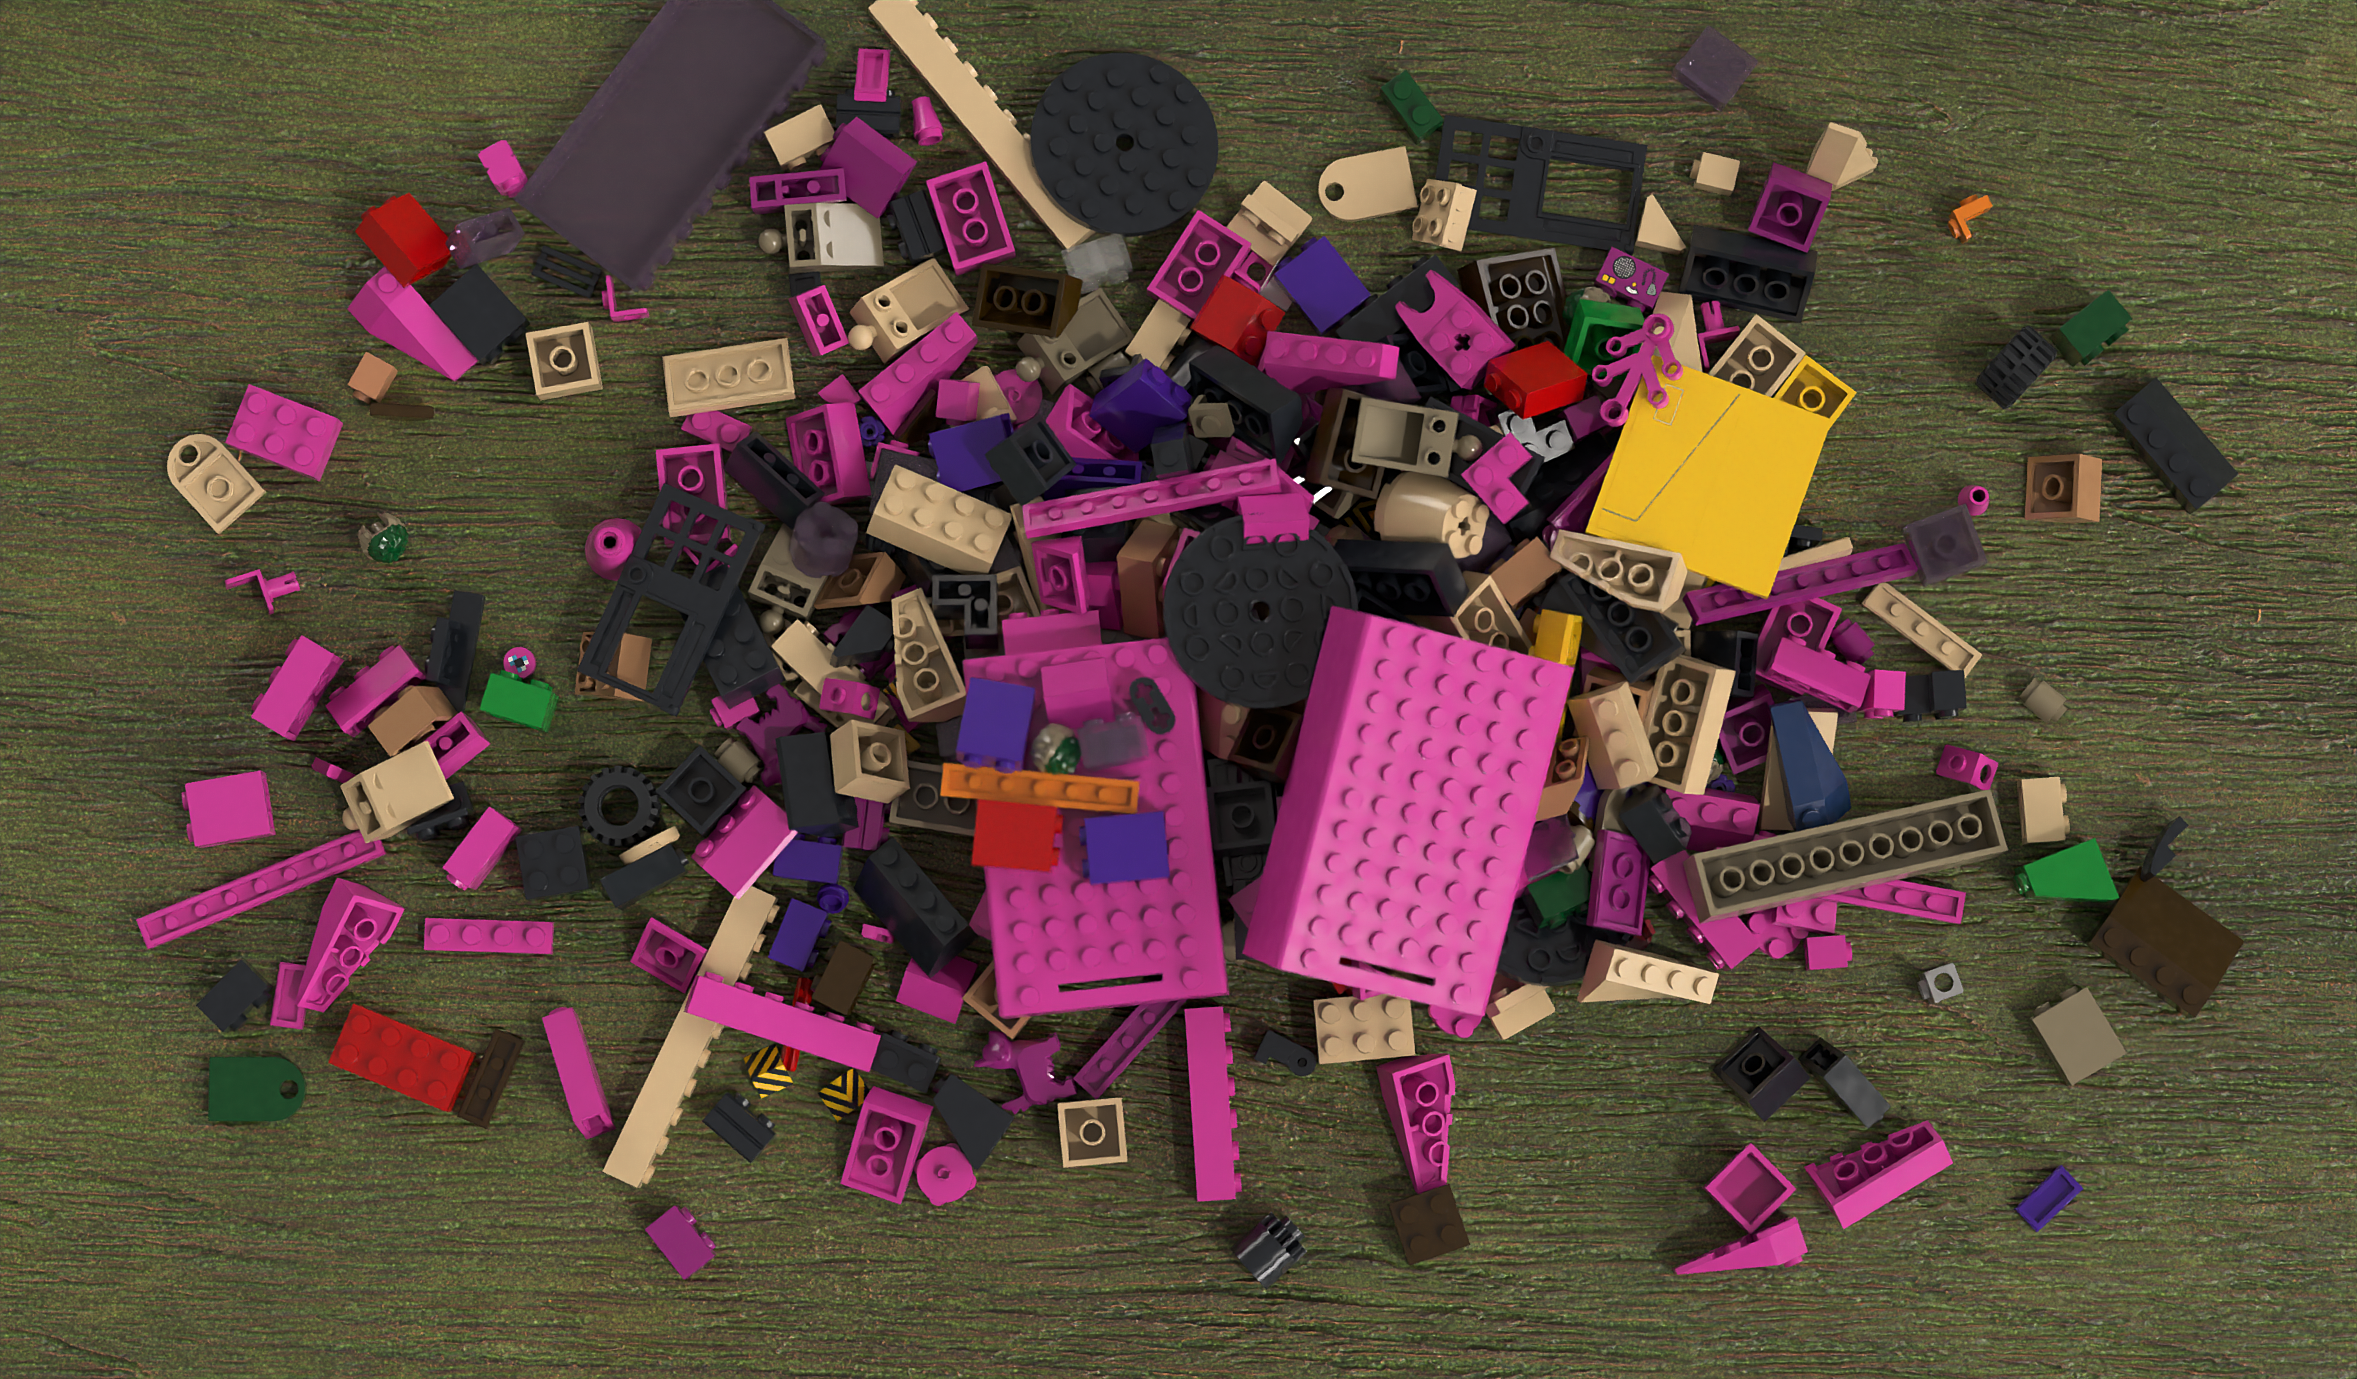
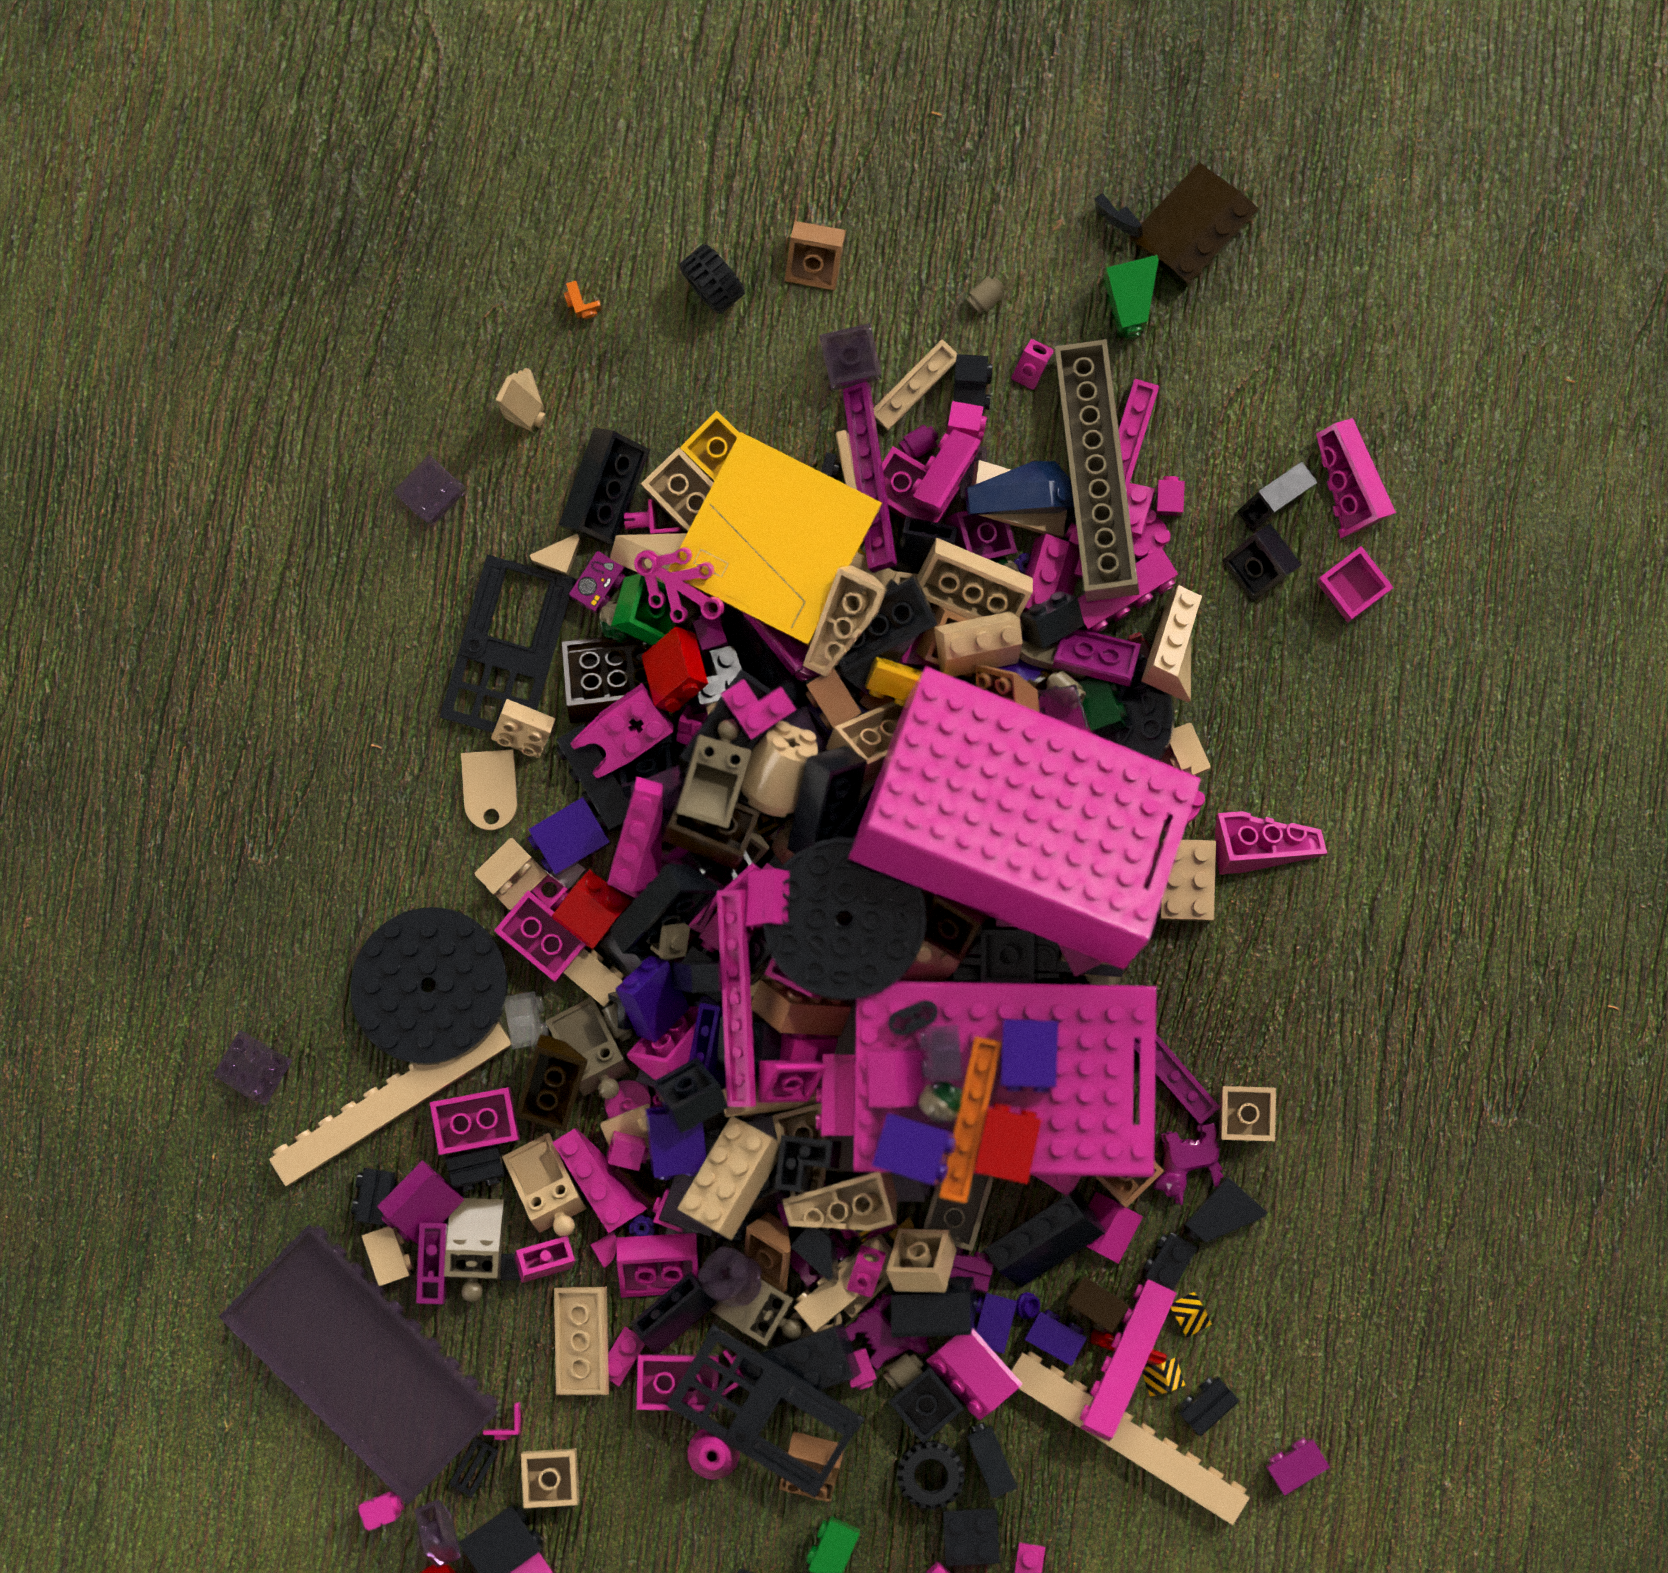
camera: 80 degrees left, 0 degrees up
dark pink tile [503,647,536,679] -> none
dark pink slope [542,1007,616,1140] -> none
tan tile [619,826,680,865] -> none
dark pink slope [630,917,708,994] -> none
dark pink slope [840,1086,933,1204] -> none
dark pink tile [854,49,890,102] -> none
dark pink tile [861,924,895,944] -> none
dark pink cone [912,97,944,146] -> none
dark pink piece [914,1143,976,1206] -> none
dark pink brick [1185,1006,1242,1202] -> none
black gear [1230,1212,1307,1290] -> none
black leg [1253,1030,1316,1076] -> none
dark green brick [1379,69,1444,145] -> none
dark brown brick [1387,1183,1470,1266] -> none
dark pink wedge [1672,1216,1808,1275] -> none
tan brick [1690,152,1740,197] -> none
magenta brick [1748,162,1833,253] -> none
light grey bracket [1917,963,1963,1005] -> none
dark pink cone [1958,485,1989,516] -> none
dark purple tile [2014,1165,2083,1232] -> none
tan brick [2017,777,2070,845] -> none
dark tan brick [2027,985,2127,1086] -> none
dark green brick [2049,289,2133,367] -> none
black slope [2108,377,2238,515] -> none

